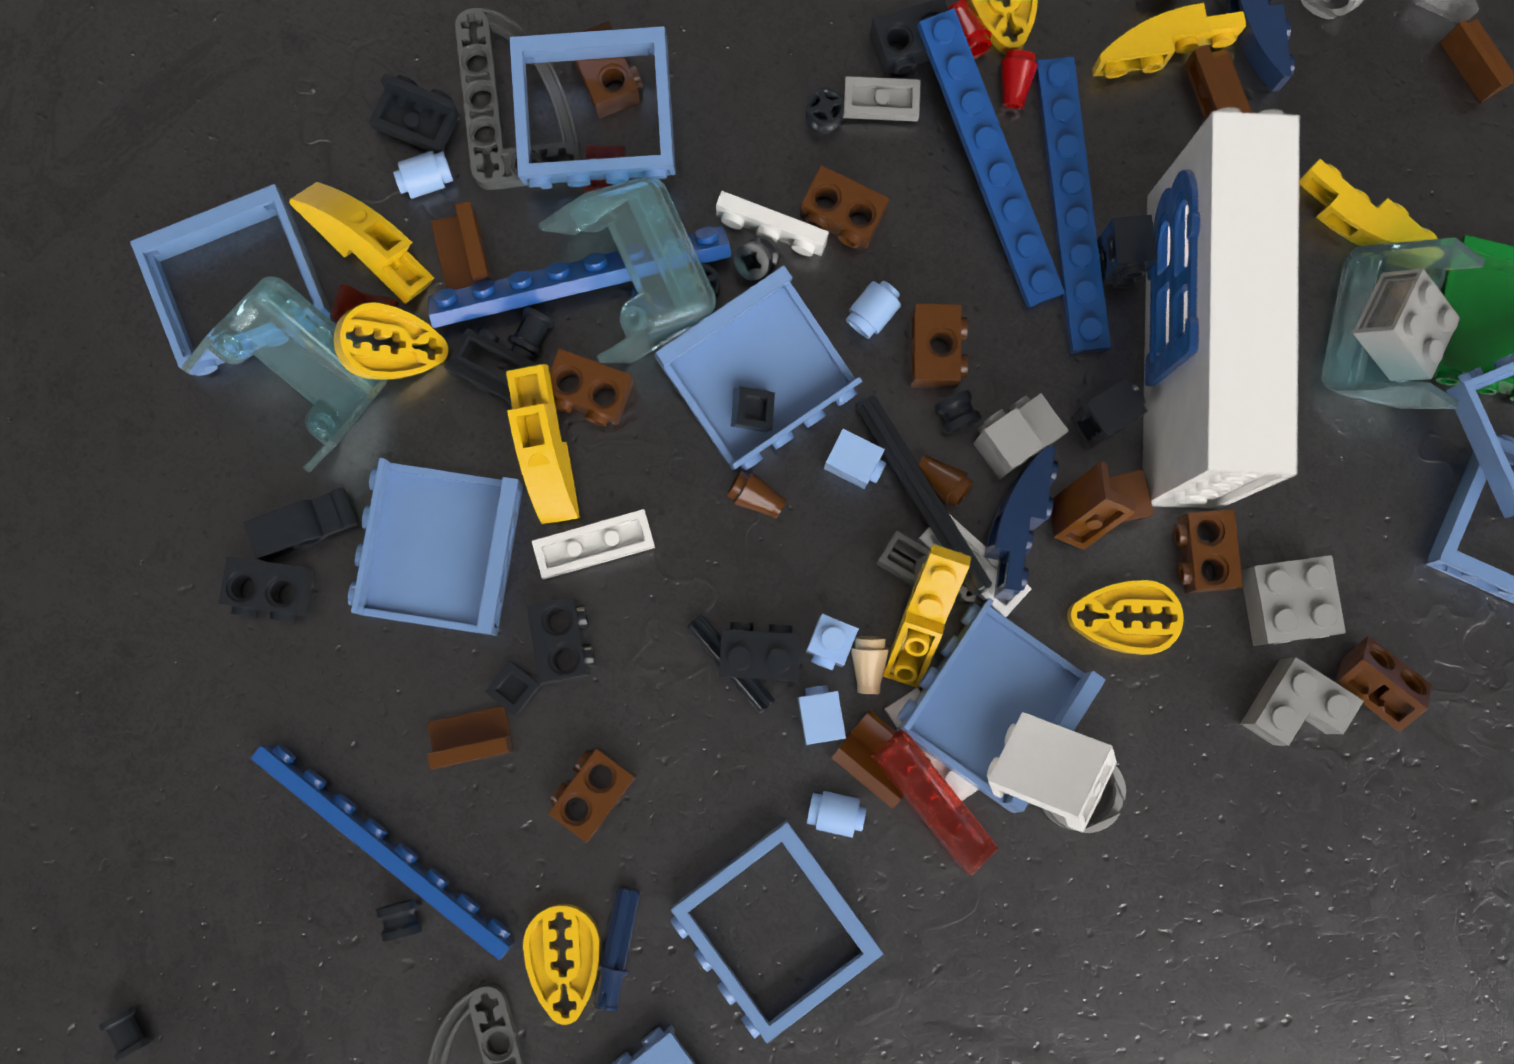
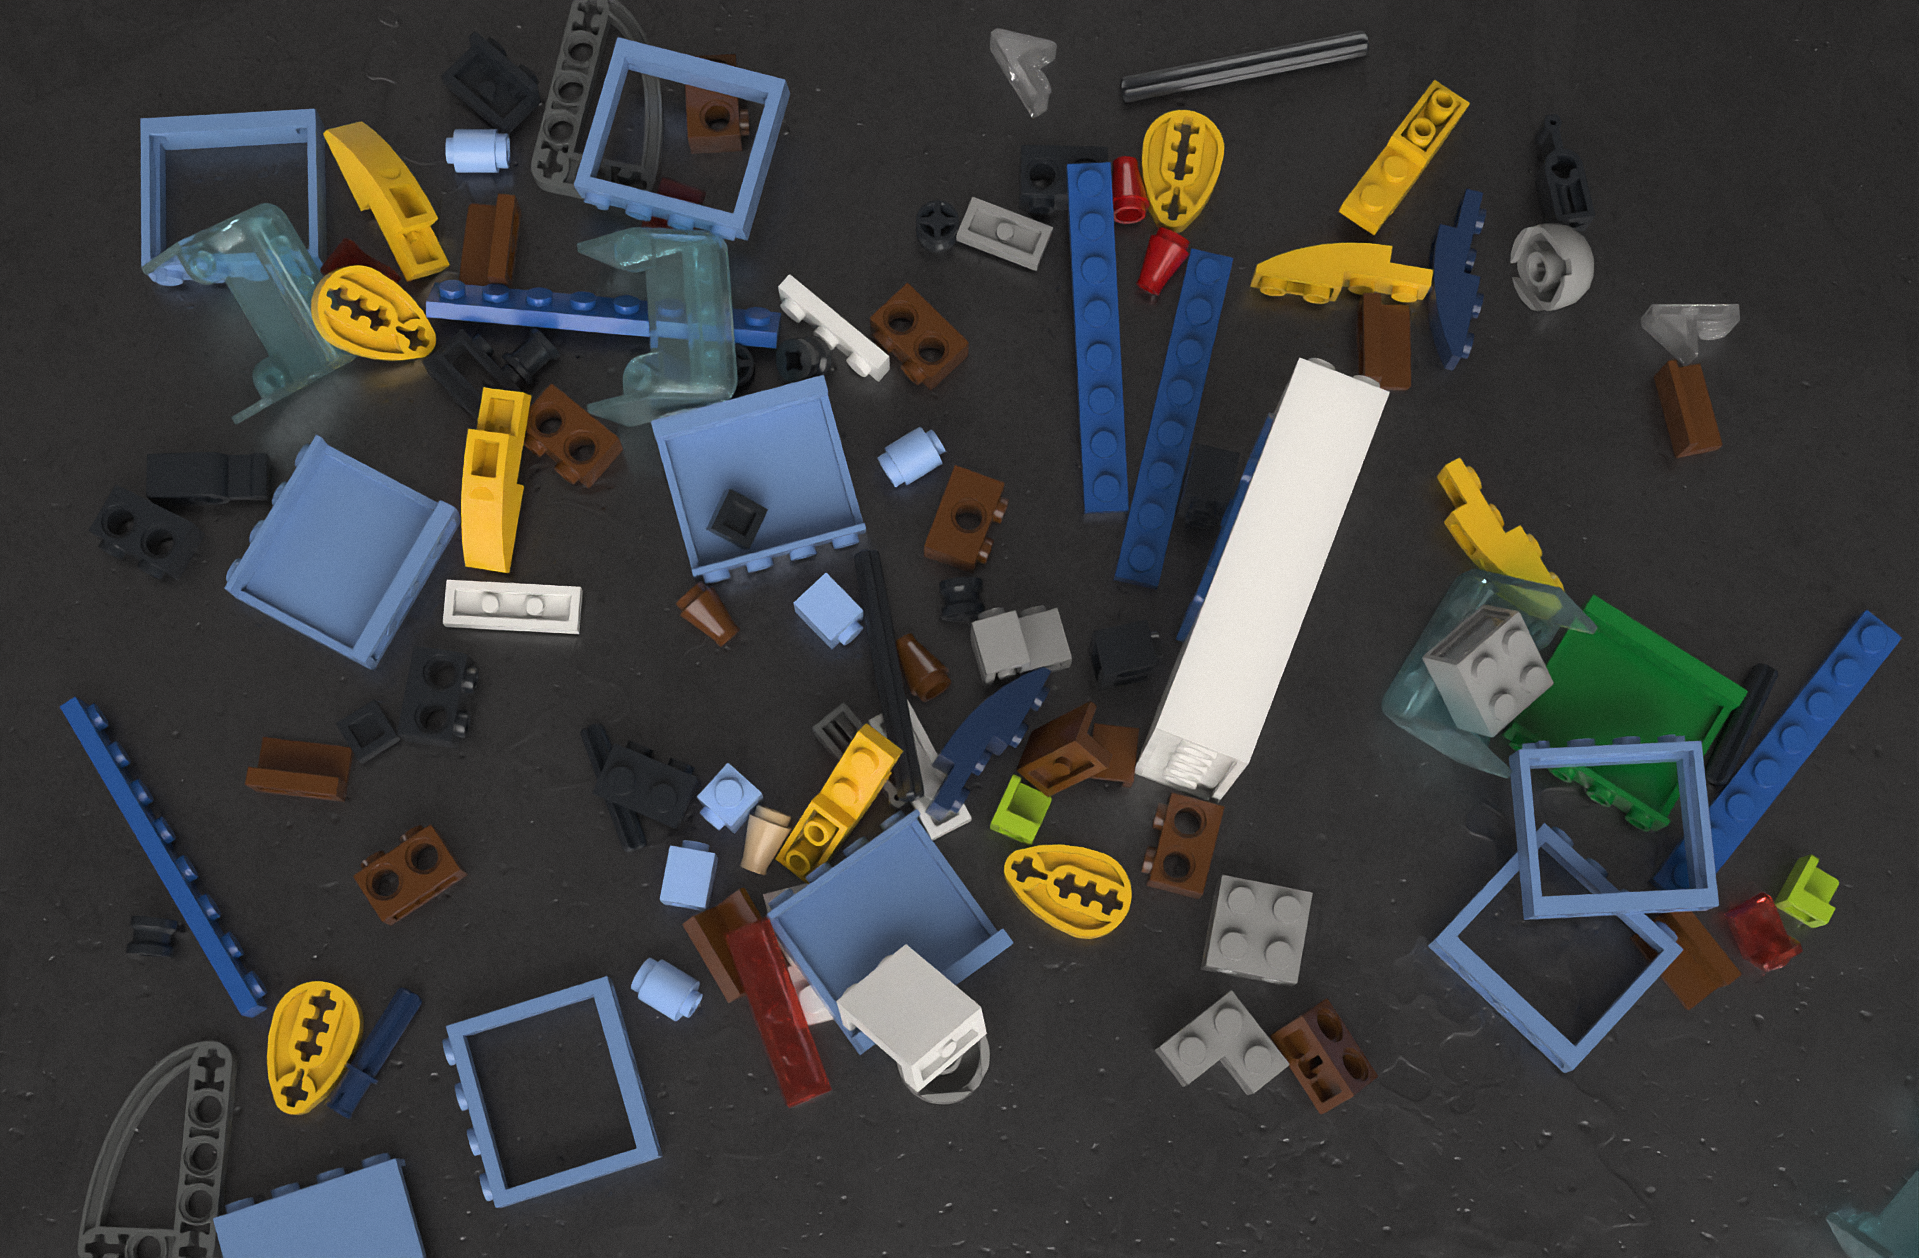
camera: 20 degrees right, 5 degrees down
none -> lime panel [990,774,1052,847]

